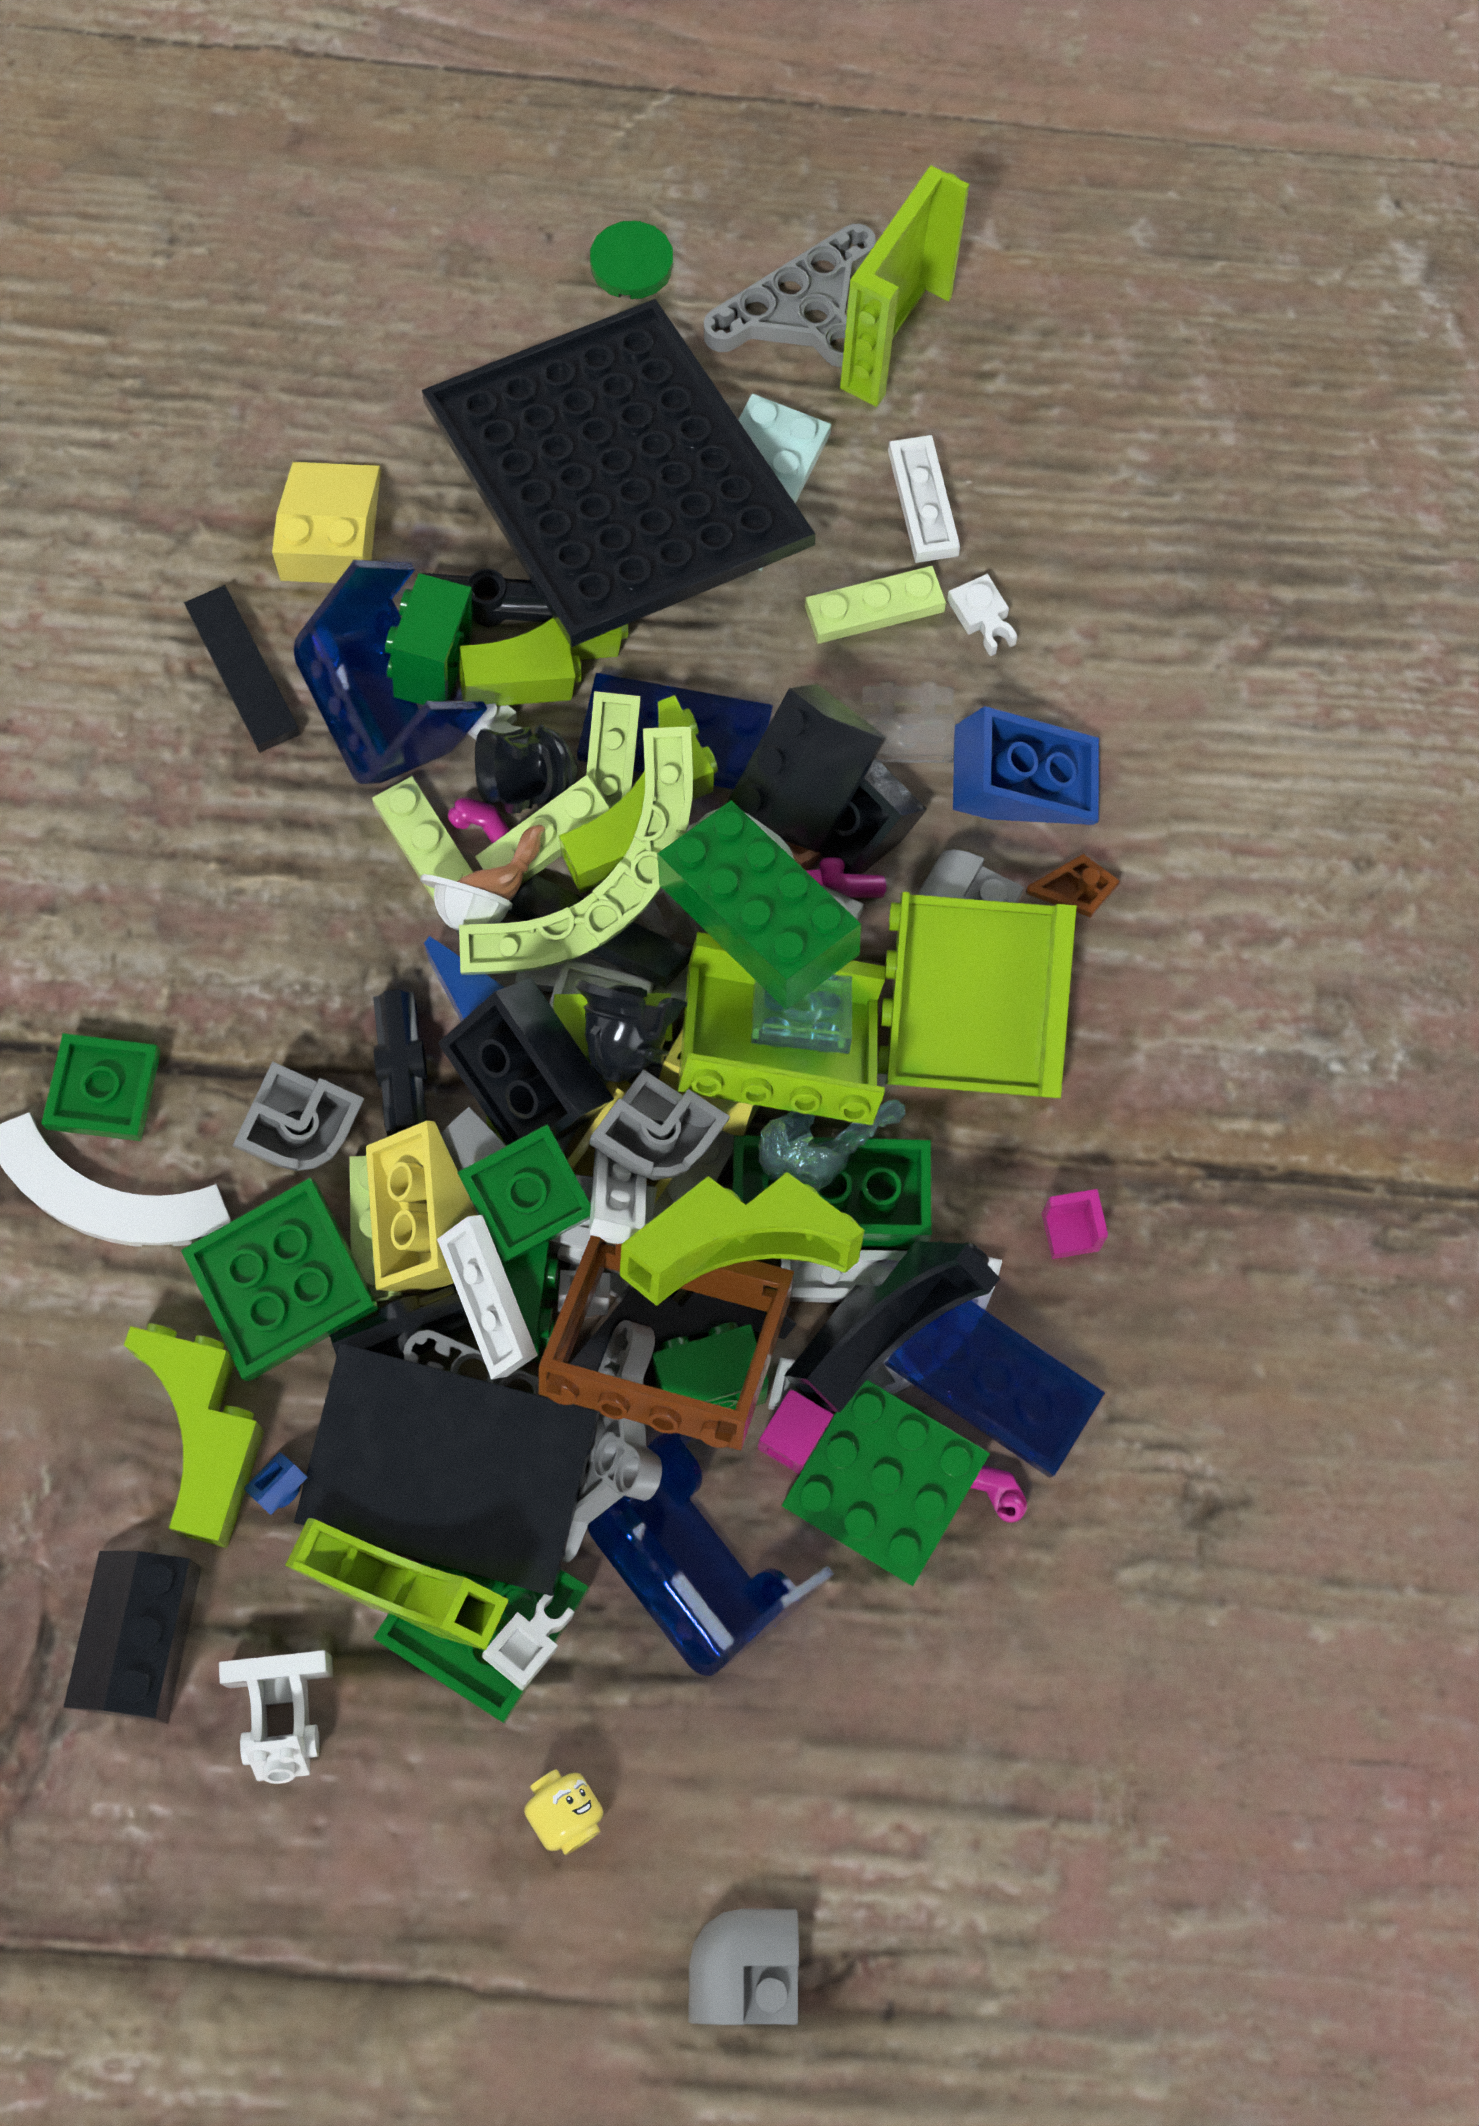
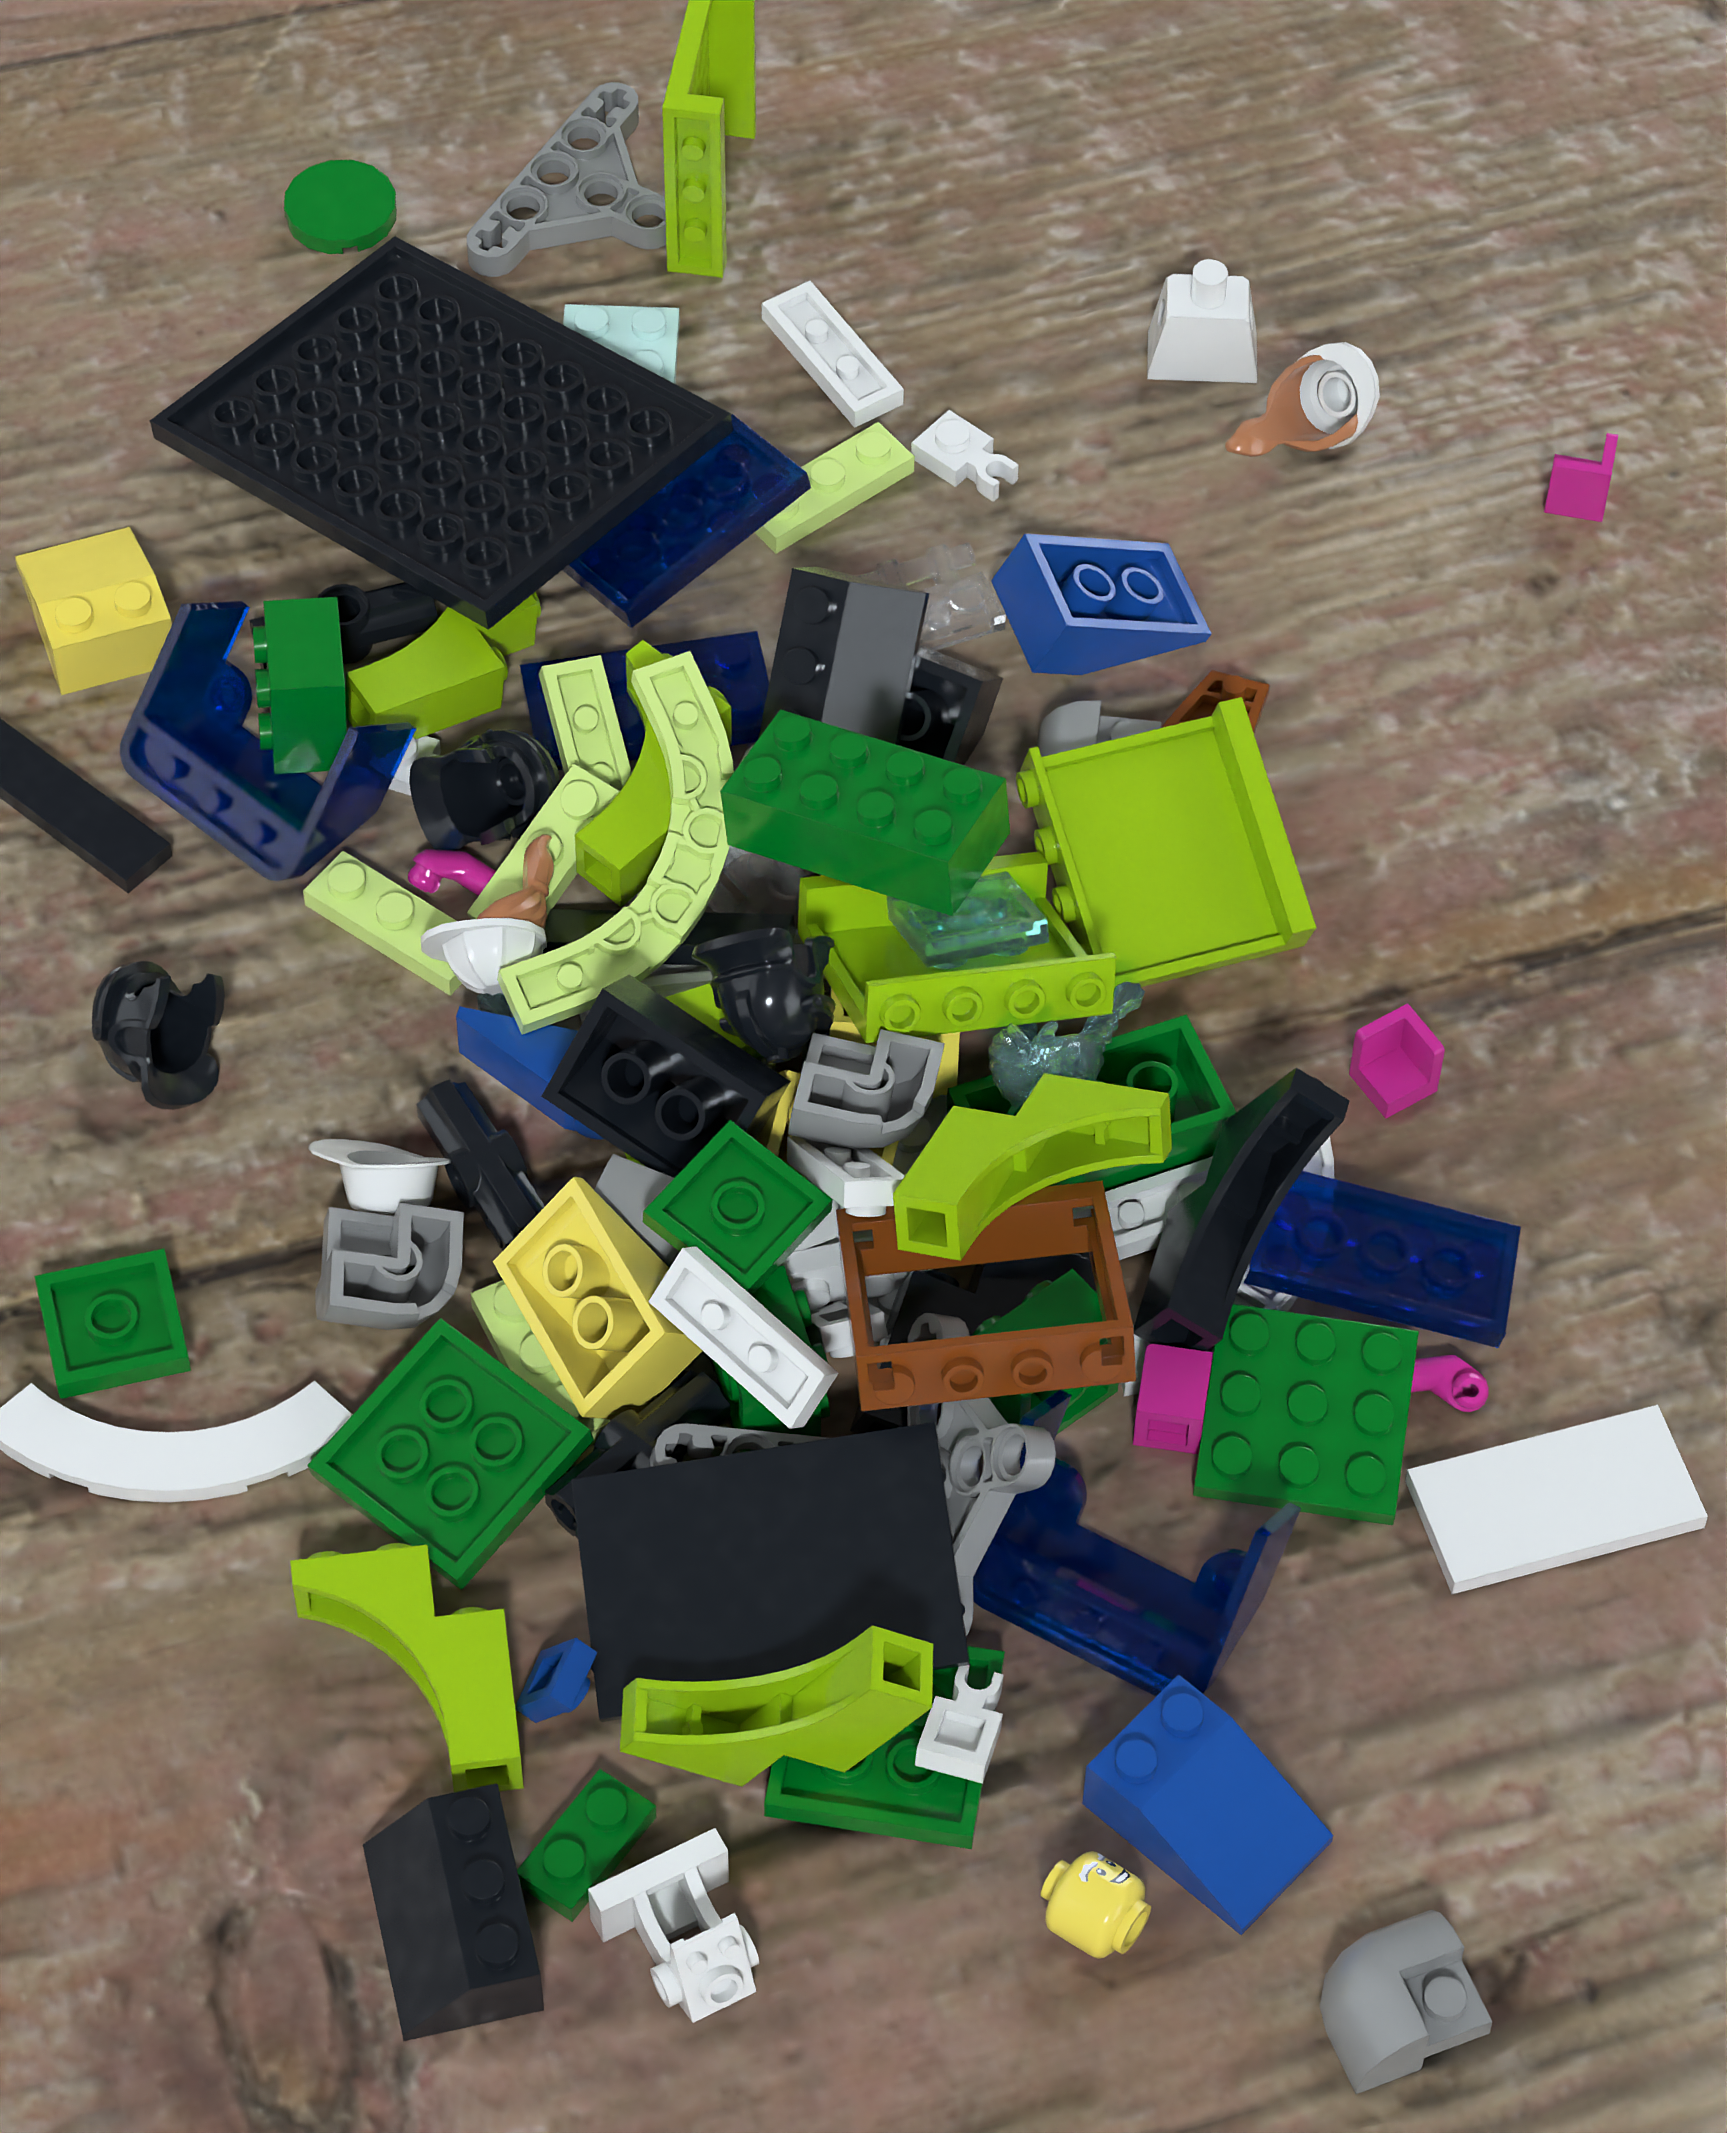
camera: 20 degrees left, 15 degrees down
none -> black helmet [92,961,225,1110]
none -> white piece [309,1139,451,1216]
none -> green plate [517,1769,657,1922]
none -> clear blue plate [562,414,811,628]
none -> blue slope [1082,1674,1333,1935]
none -> white torso [1147,259,1257,383]
none -> piece [1225,342,1380,457]
none -> white tile [1405,1405,1708,1594]
none -> dark pink panel [1544,433,1618,522]

